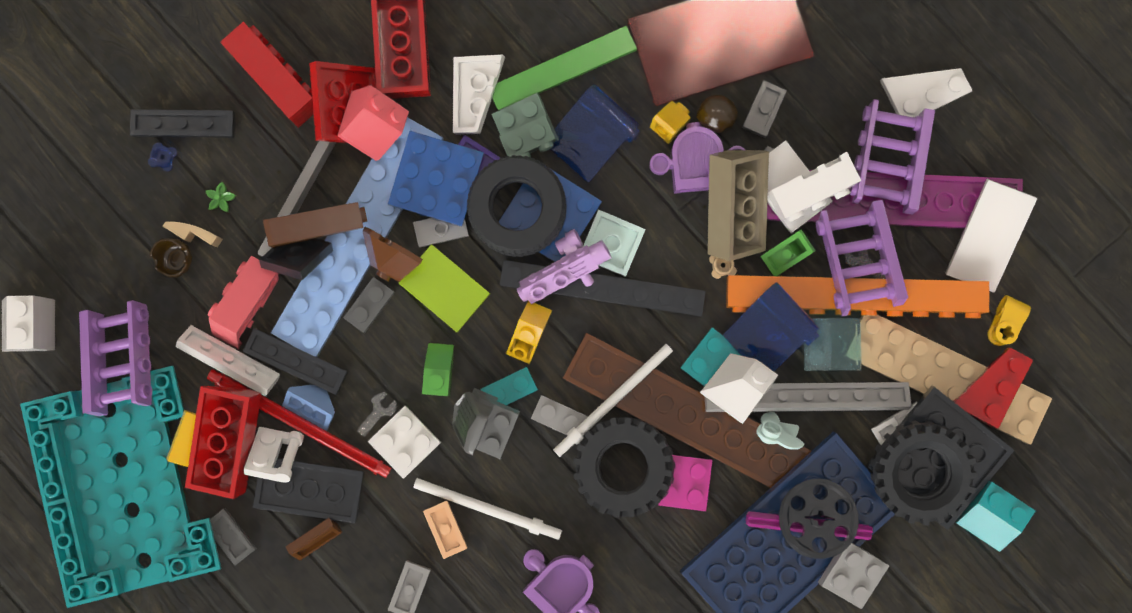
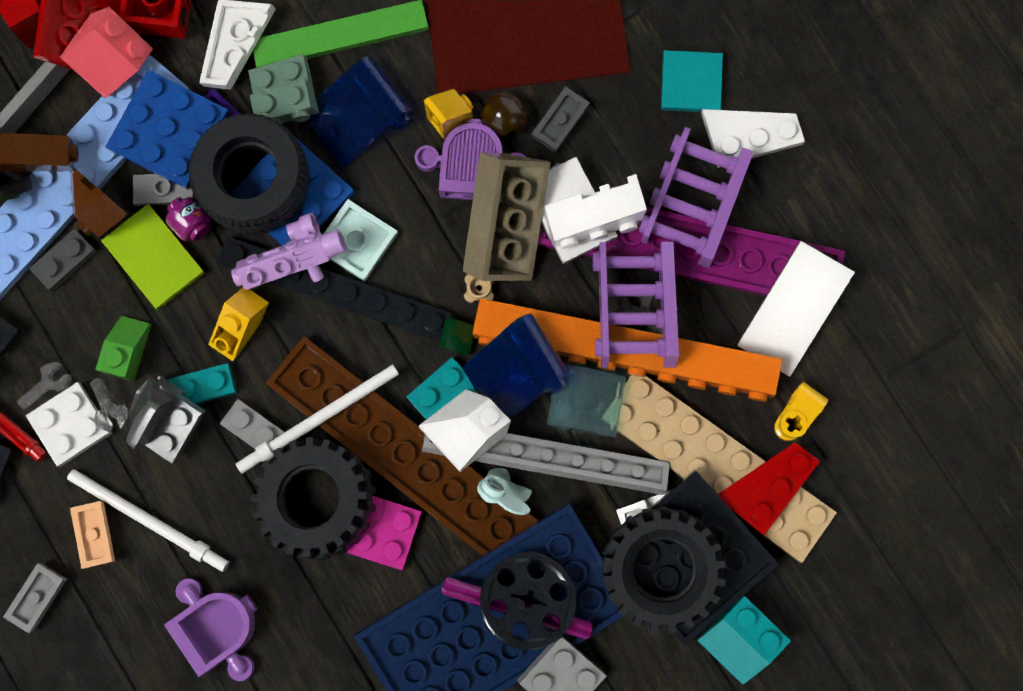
camera: 15 degrees right, 5 degrees down
bright green slope [761,230,815,276] -> none
none -> clear bar [90,378,128,432]
none -> magenta head [166,197,211,242]
none -> dark green tile [439,318,474,355]
none -> teal tile [661,50,723,112]

